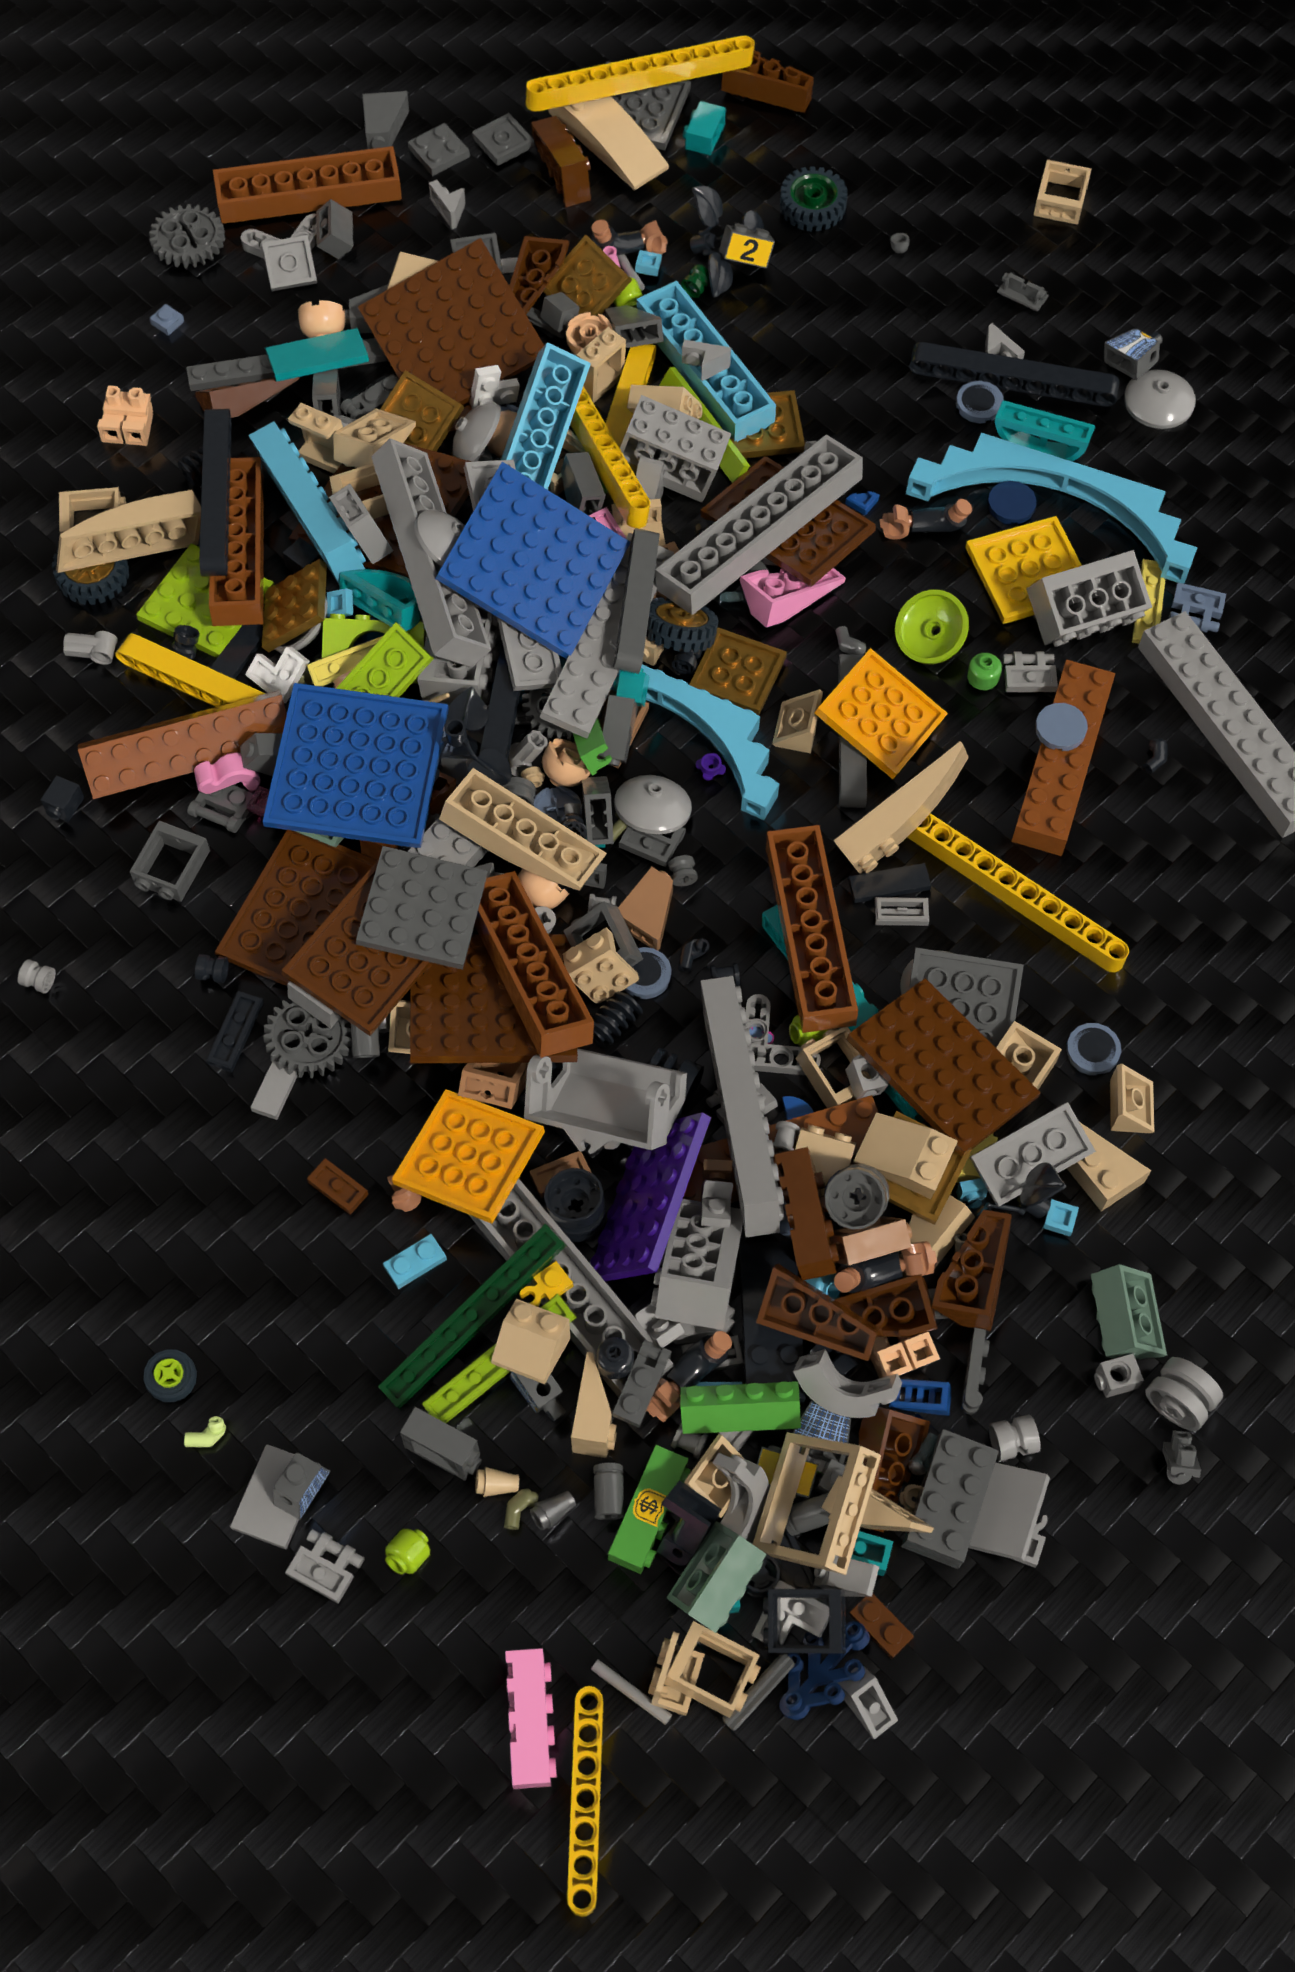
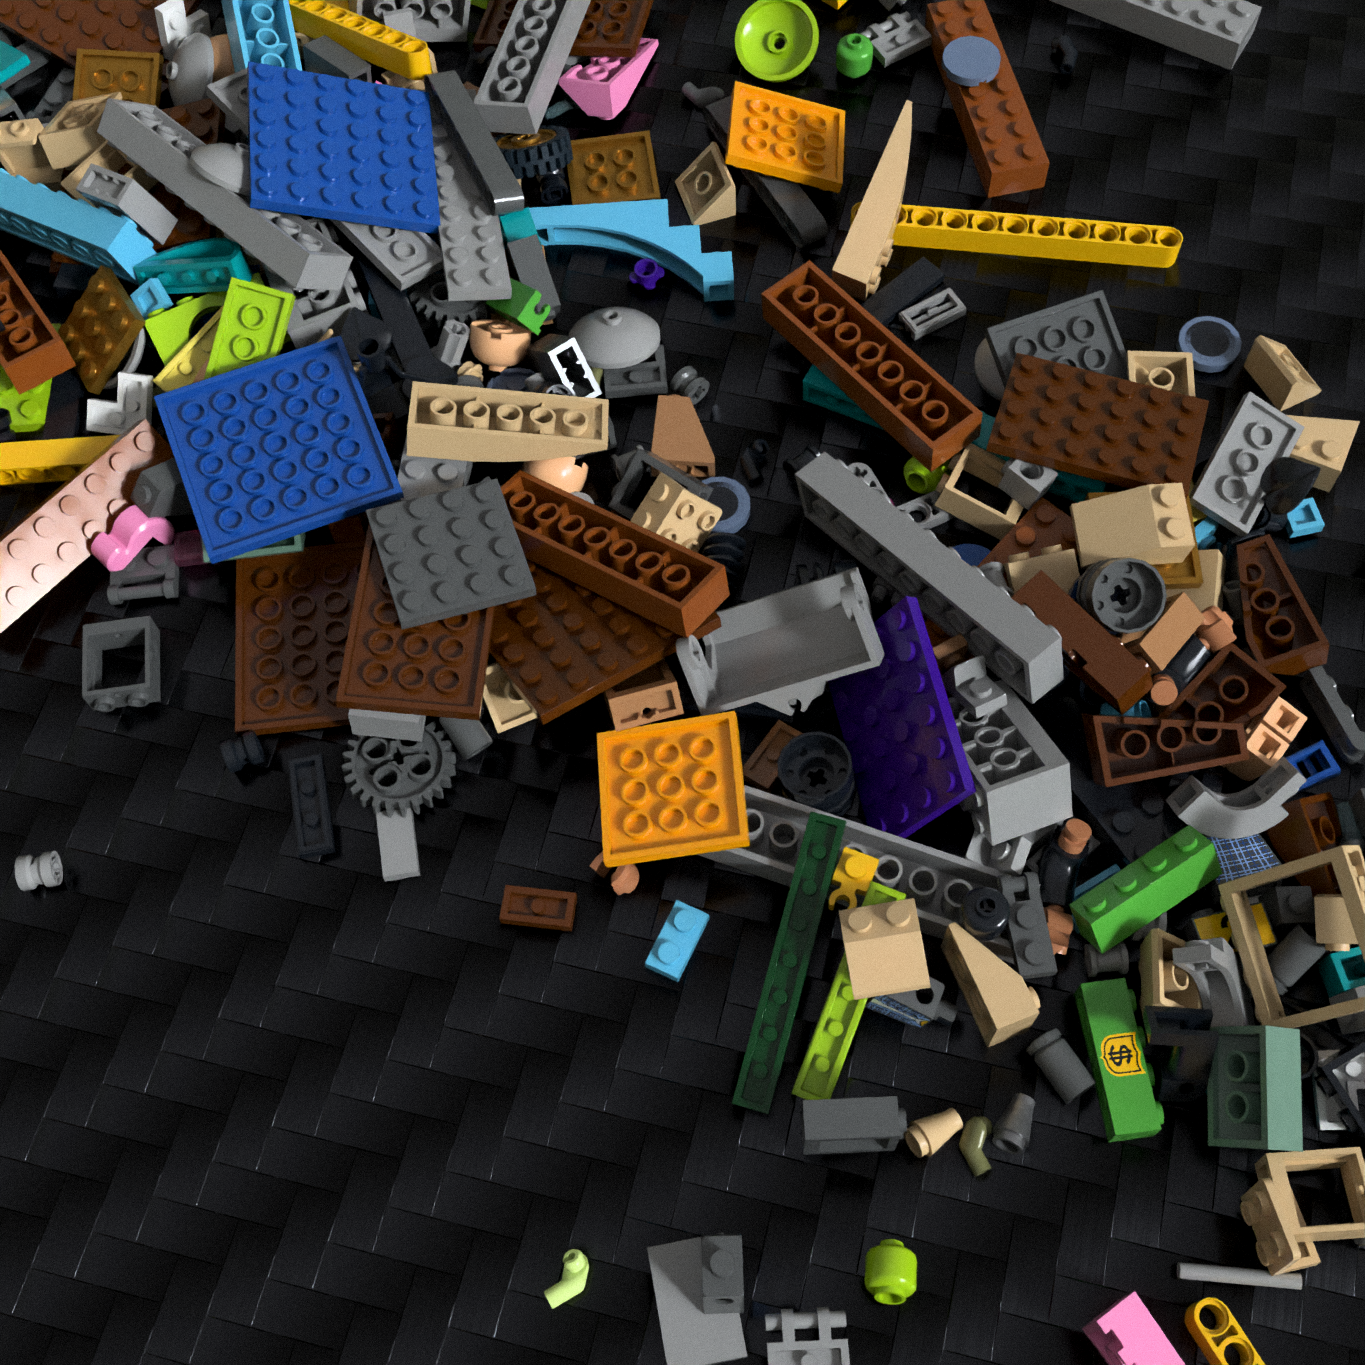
camera: 25 degrees left, 0 degrees up
black wheel [143,1350,197,1402] -> none

